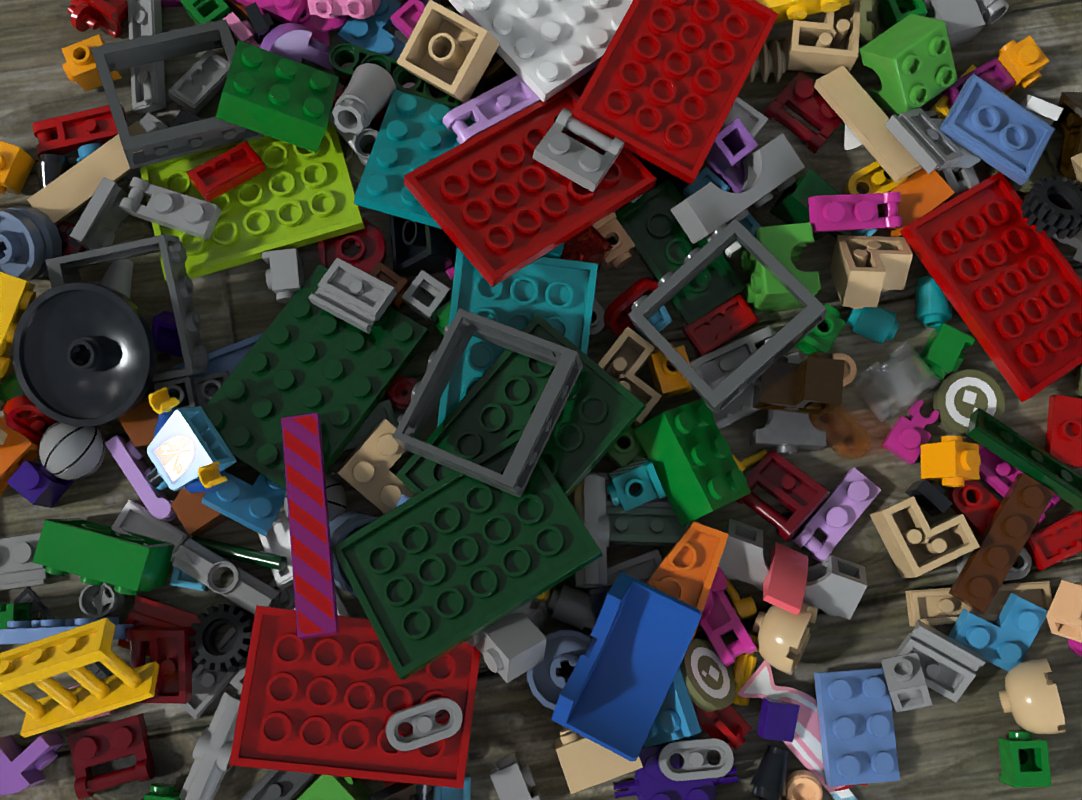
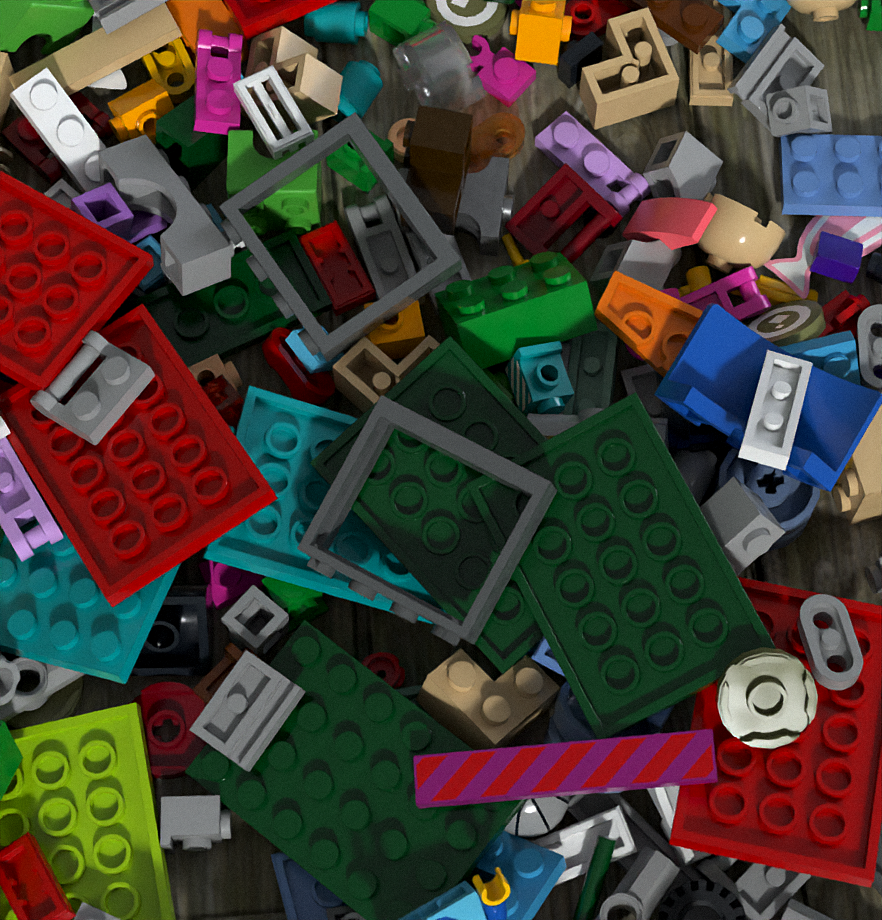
camera: 85 degrees left, 10 degrees down
none -> white plate [10,67,106,194]
none -> light orange brick [107,79,175,144]
none -> white tile [233,65,314,160]
none -> tile [715,647,818,749]
none -> white plate [738,350,813,471]

